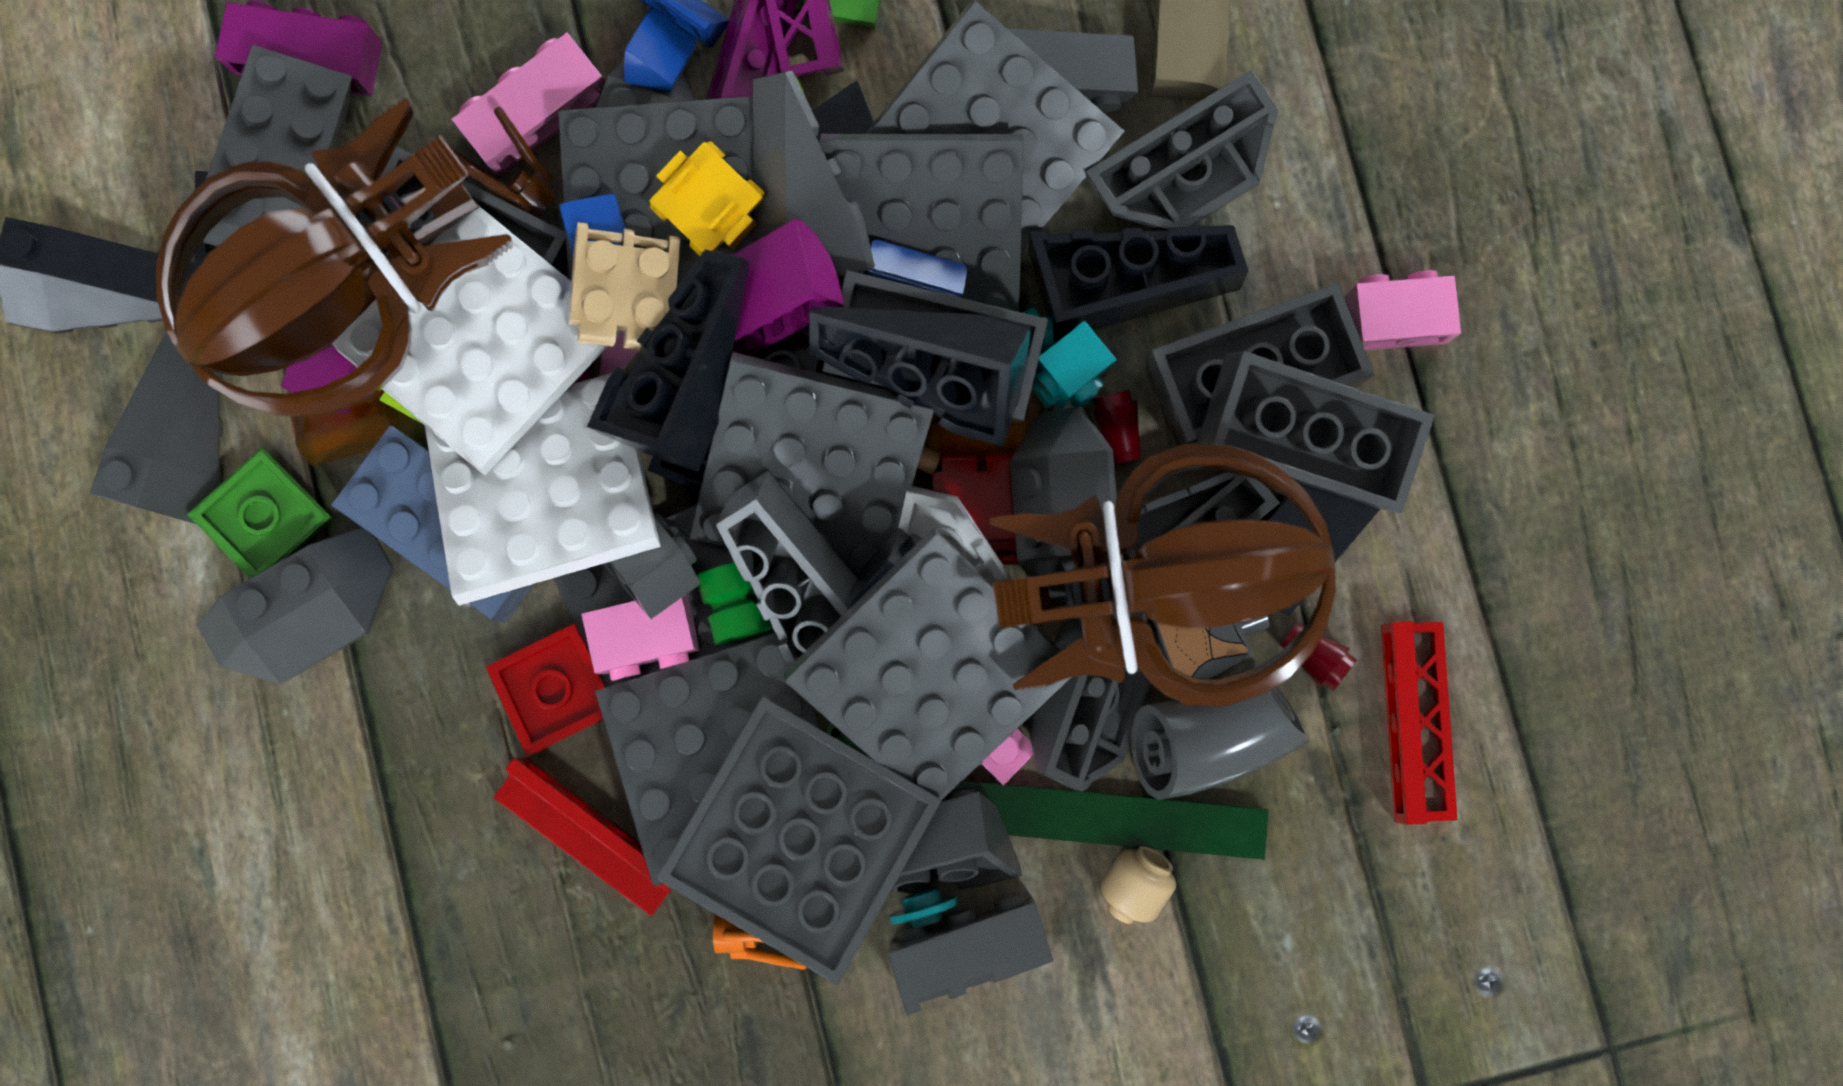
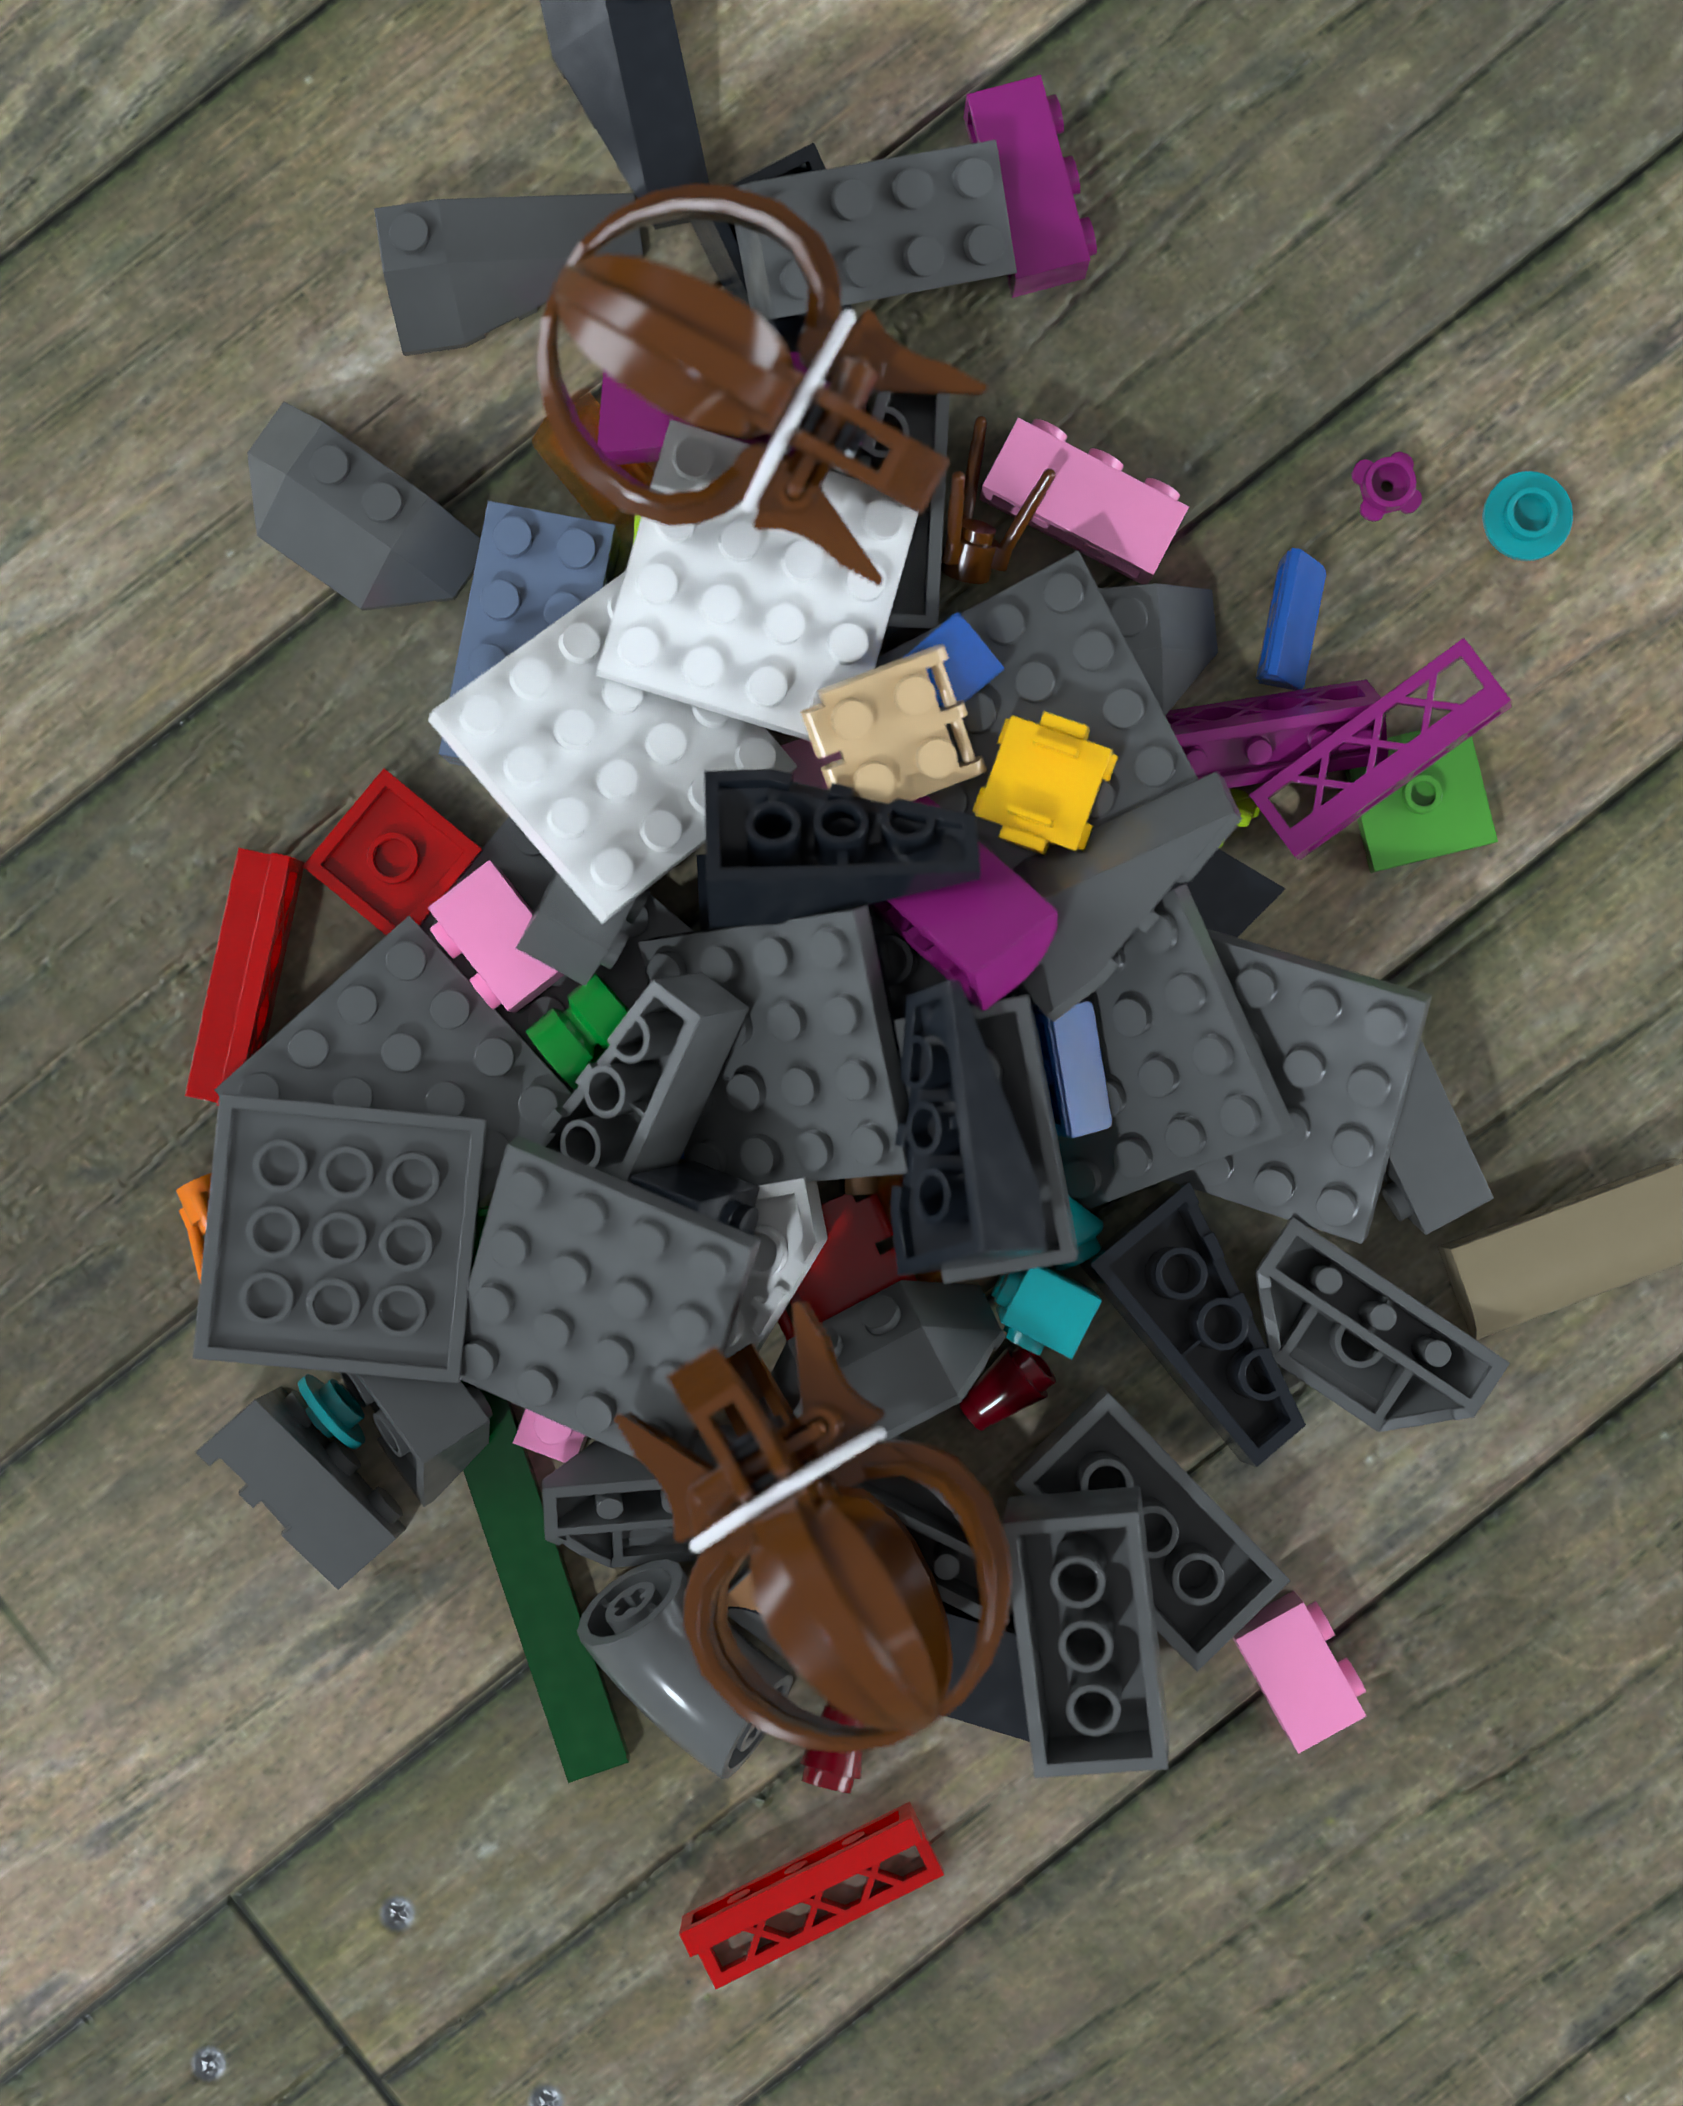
camera: 65 degrees right, 5 degrees up
bright green plate [187,447,334,579] -> none
blue slope [624,8,697,92] -> none
tan head [1101,846,1176,924] -> none

